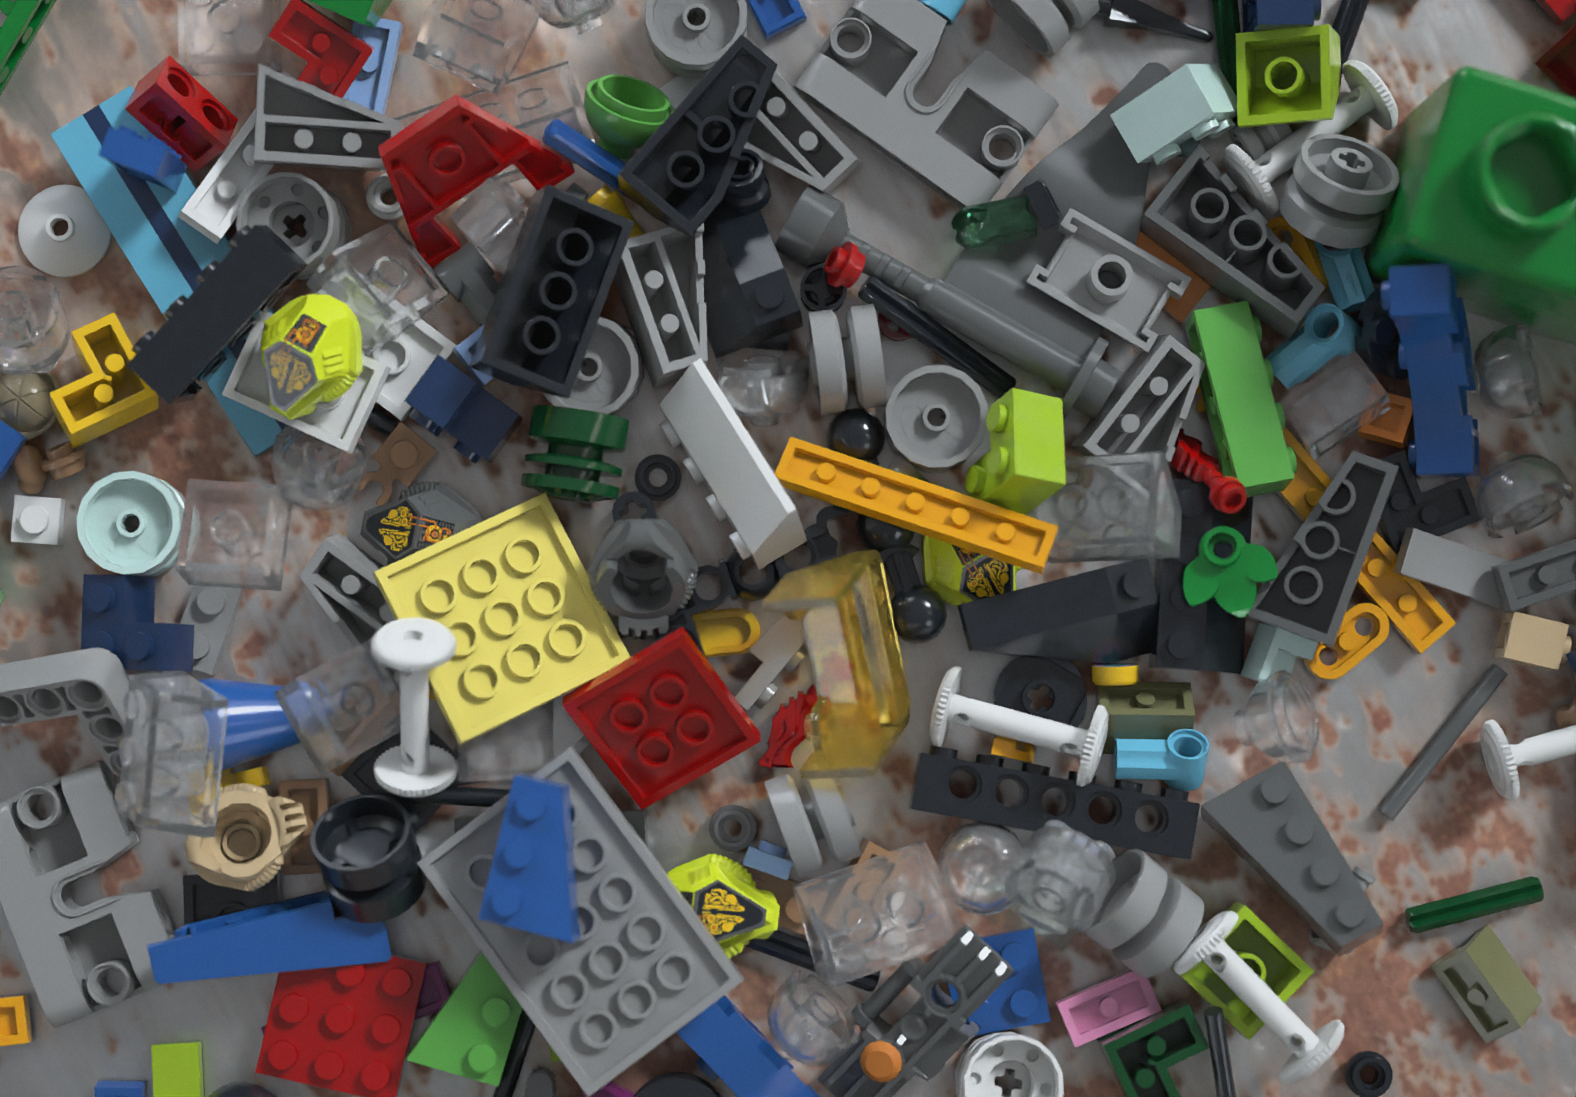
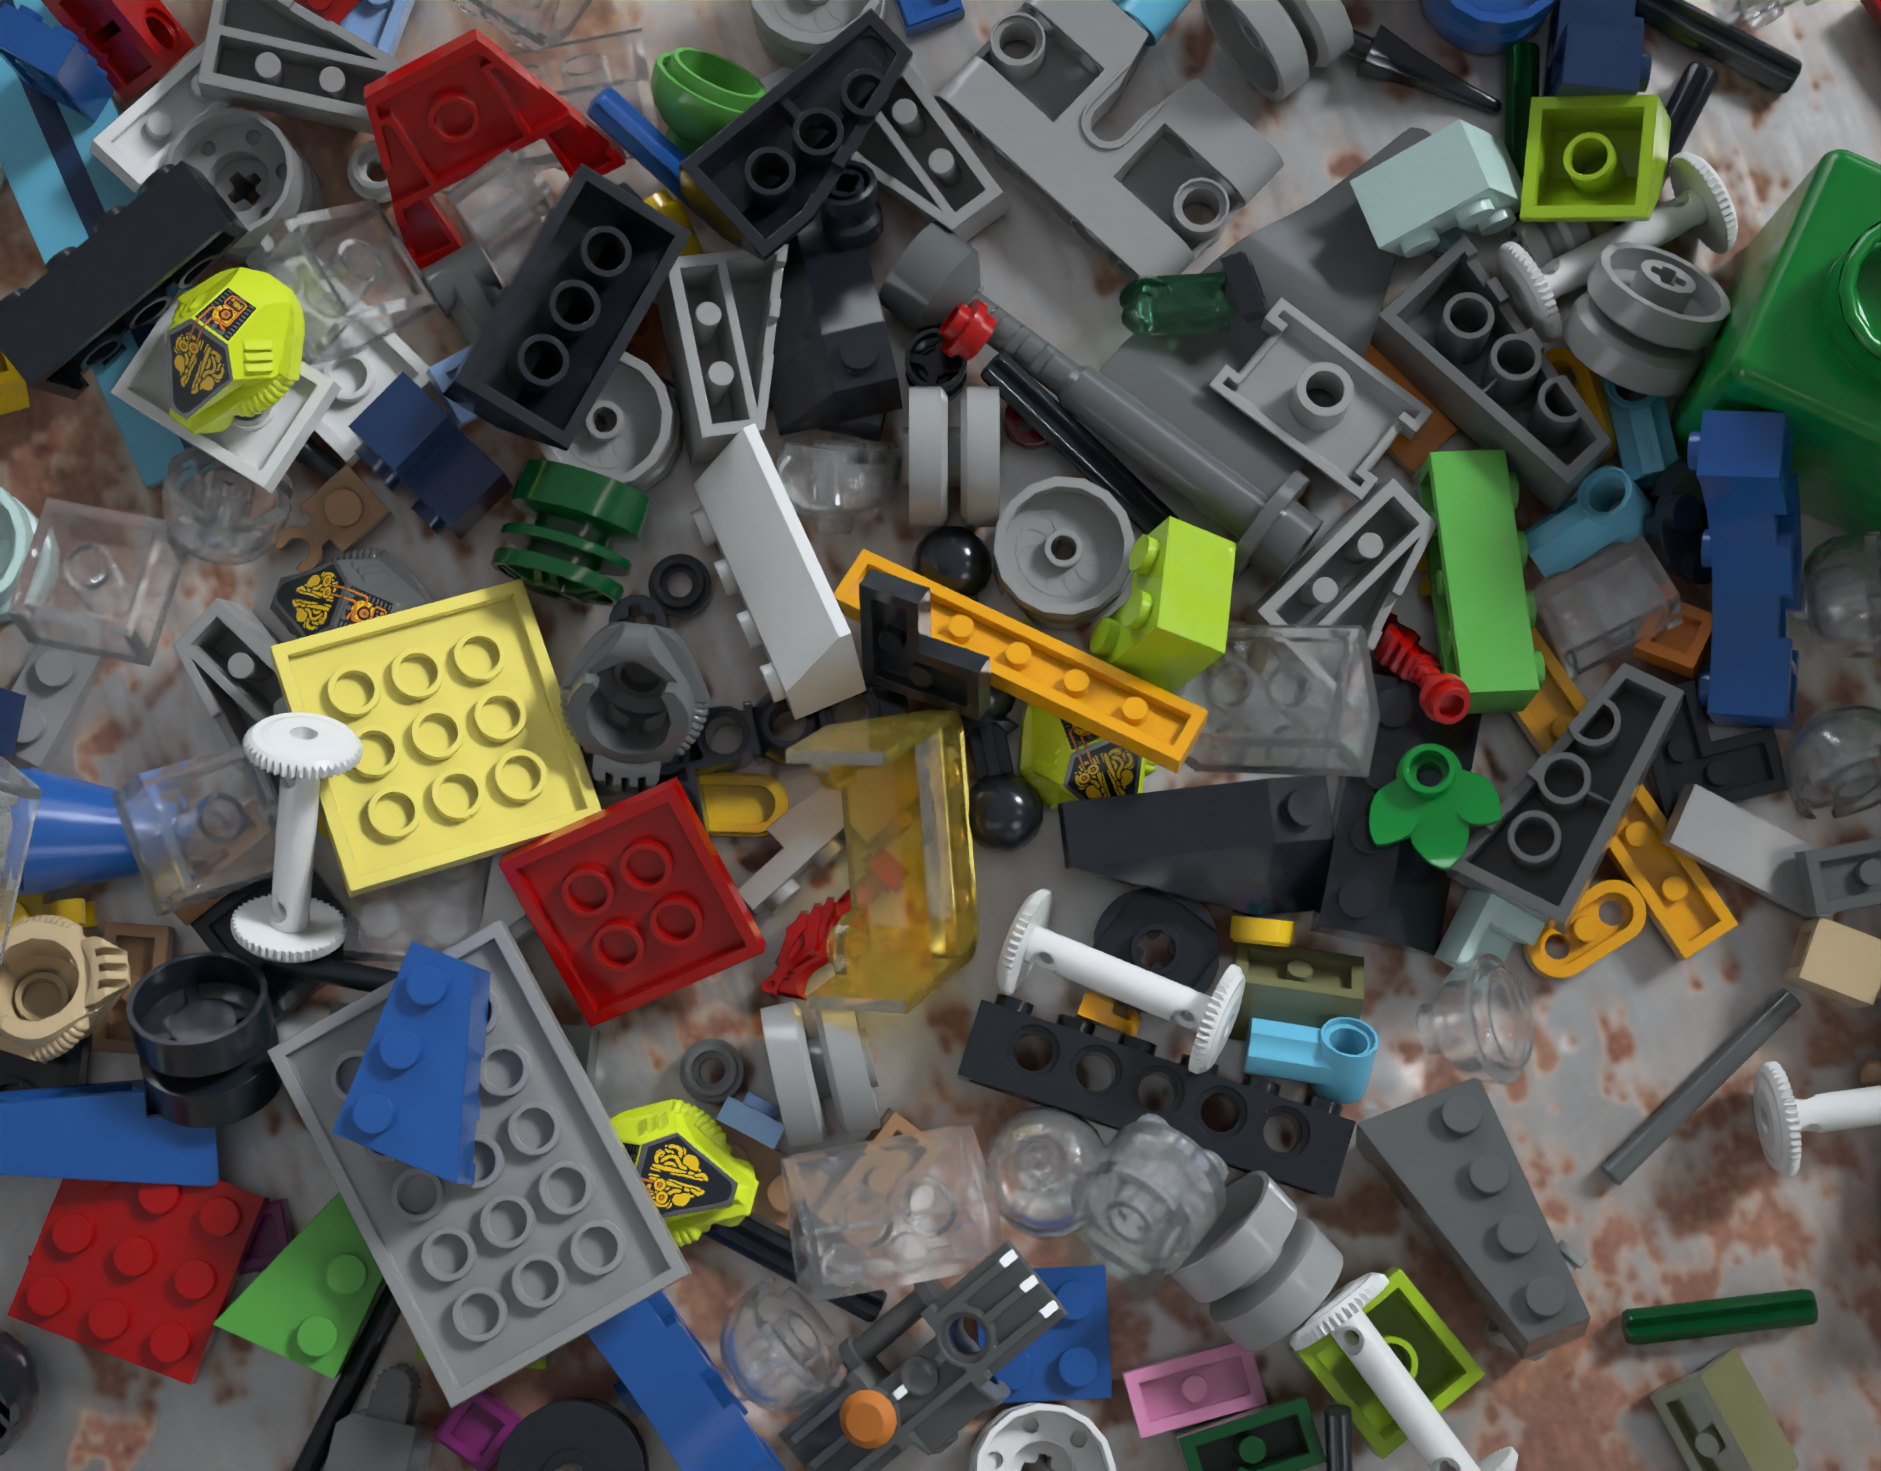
camera: 15 degrees right, 5 degrees down
none -> black plate [859,569,991,721]

